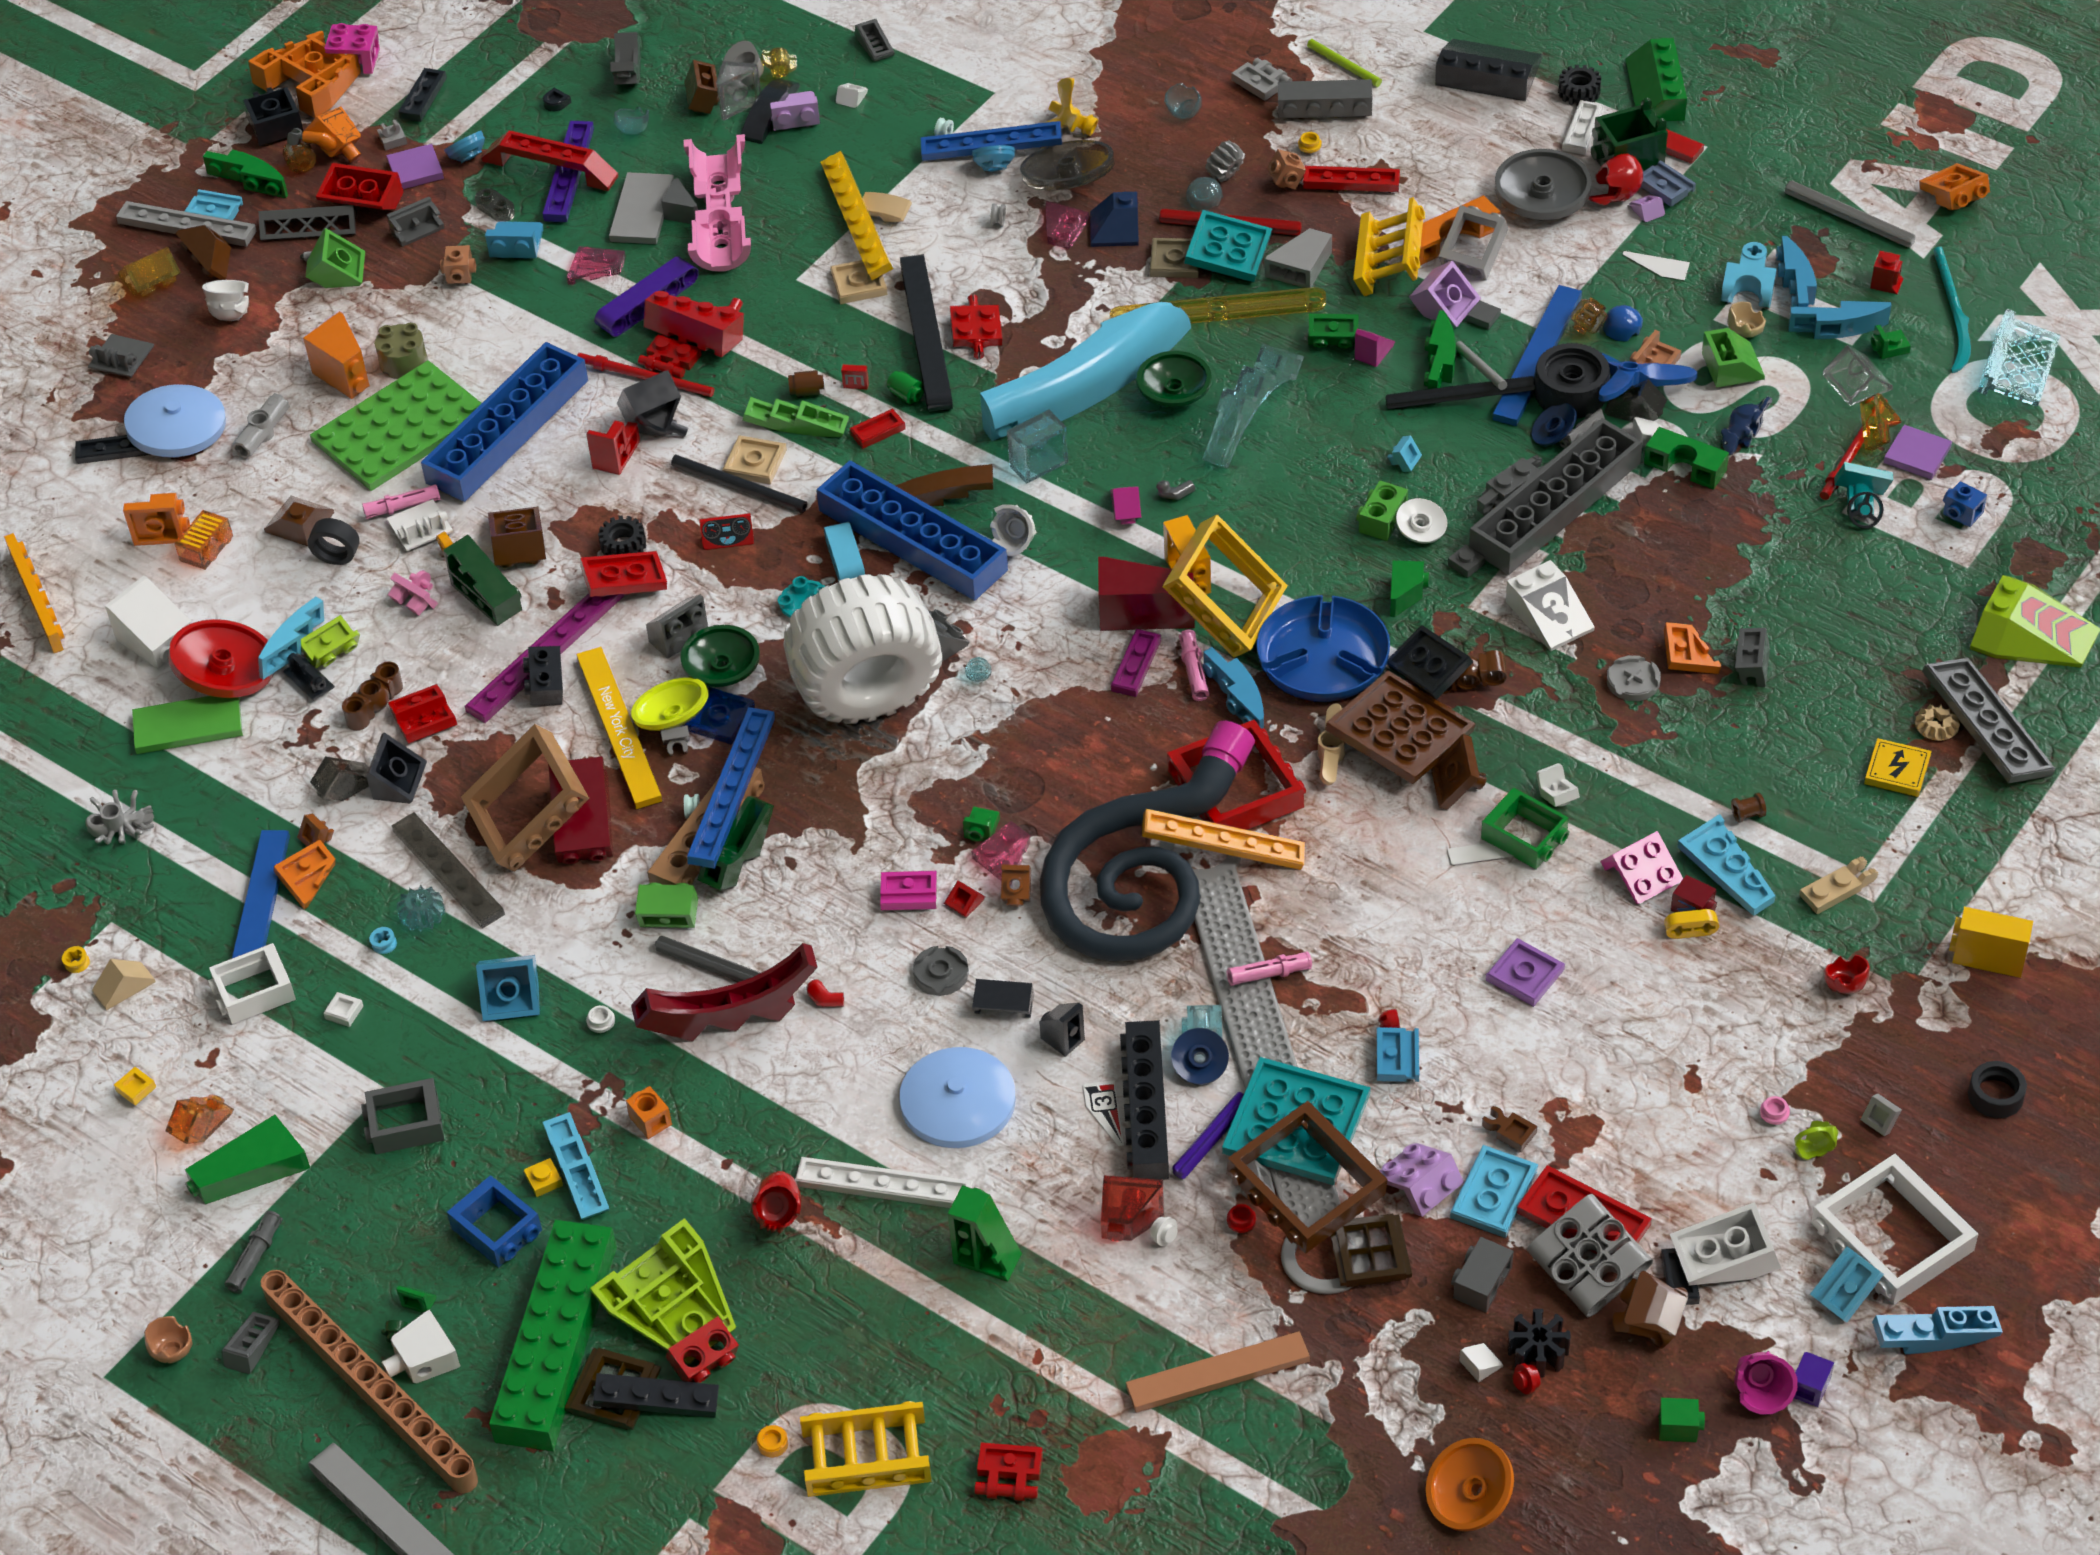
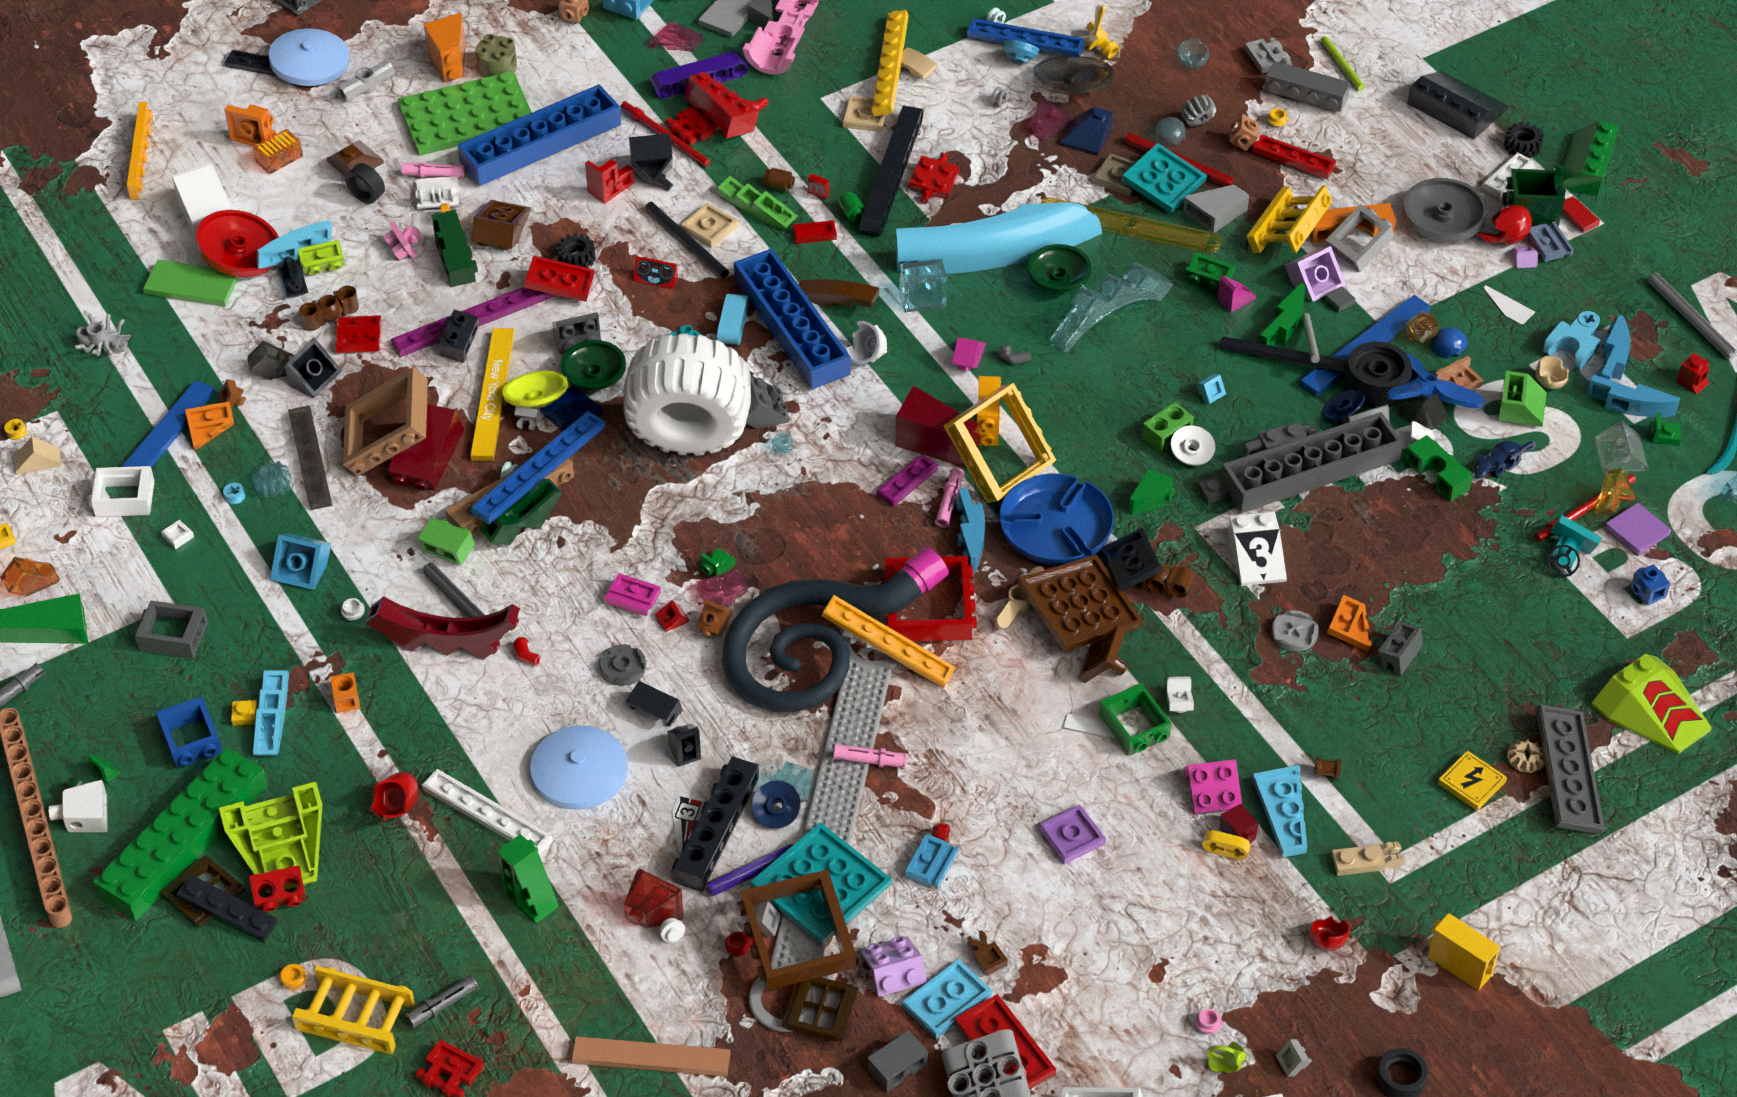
camera: 20 degrees right, 0 degrees up
none -> dark grey pin [405,975,479,1029]

